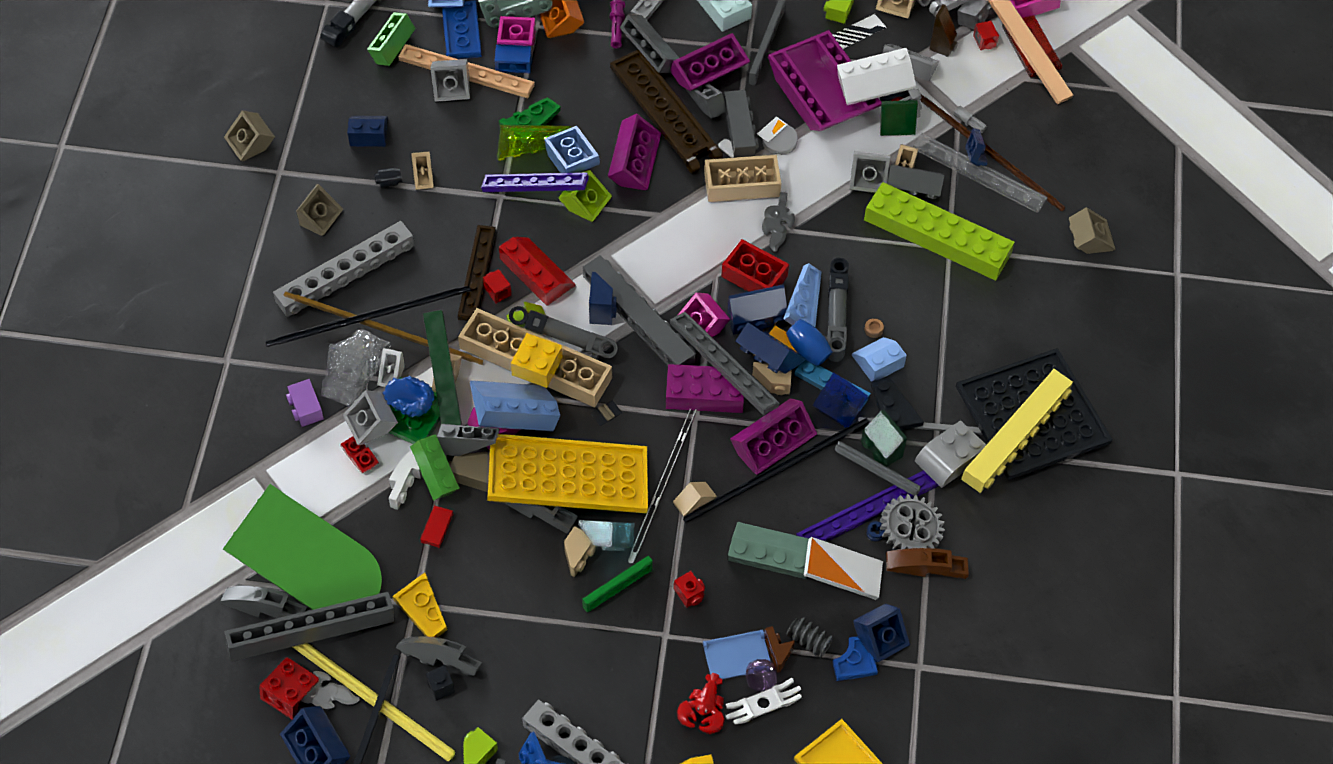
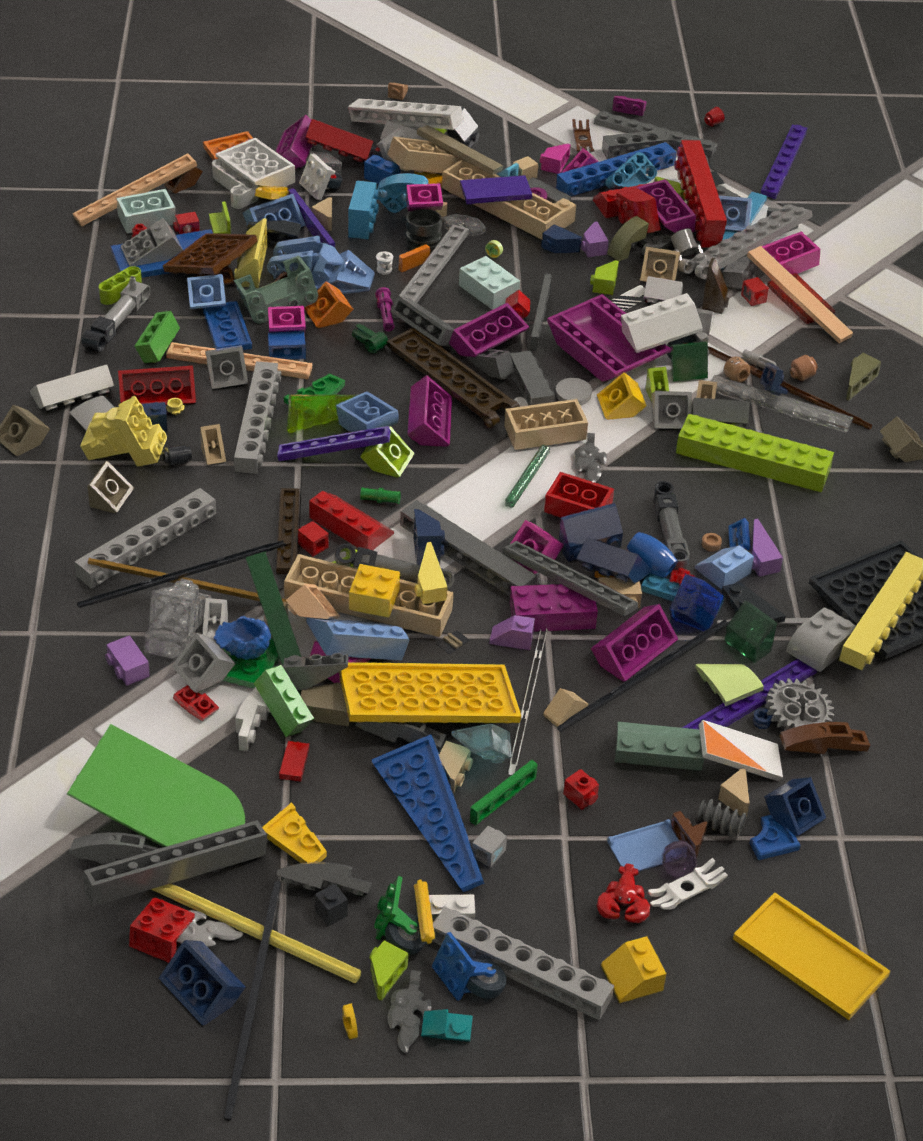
camera: 10 degrees left, 15 degrees down
white sticker [757,117,787,142] -> none
light blue wing [783,263,822,327] -> none
dark grey axle [835,441,921,496] -> none
none -> white slope [30,365,114,411]
none -> light grey slope [69,396,115,431]
none -> light yellow brick [80,396,167,467]
none -> red slope [118,366,196,405]
none -> light yellow plate [166,398,184,415]
none -> light grey brick [234,361,281,474]
none -> light nougat slope [286,584,340,619]
none -> dark green piece [352,323,388,354]
none -> green pin [360,487,401,504]
none -> blue wing [372,734,485,892]
none -> plate [374,876,426,955]
none -> yellow axle [414,880,435,944]
none -> light yellow slope [415,542,447,605]
none -> white plate [429,895,475,919]
none -> light grey brick [472,826,507,868]
none -> medium lavender slope [489,615,535,650]
none -> red brick [505,290,530,318]
none -> clear green axle [505,445,550,508]
none -> yellow slope [597,373,647,420]
none -> white slope [644,276,683,304]
none -> lime slope [645,366,669,403]
none -> red plate [669,568,695,586]
none -> yellowish green slope [695,664,764,706]
none -> tan slope [718,769,750,817]
none -> medium nougat head [723,356,750,383]
none -> blue tile [728,518,751,550]
none -> medium lavender slope [751,519,783,576]
none -> nougat head [789,355,818,381]
none -> olive slope [846,353,881,401]

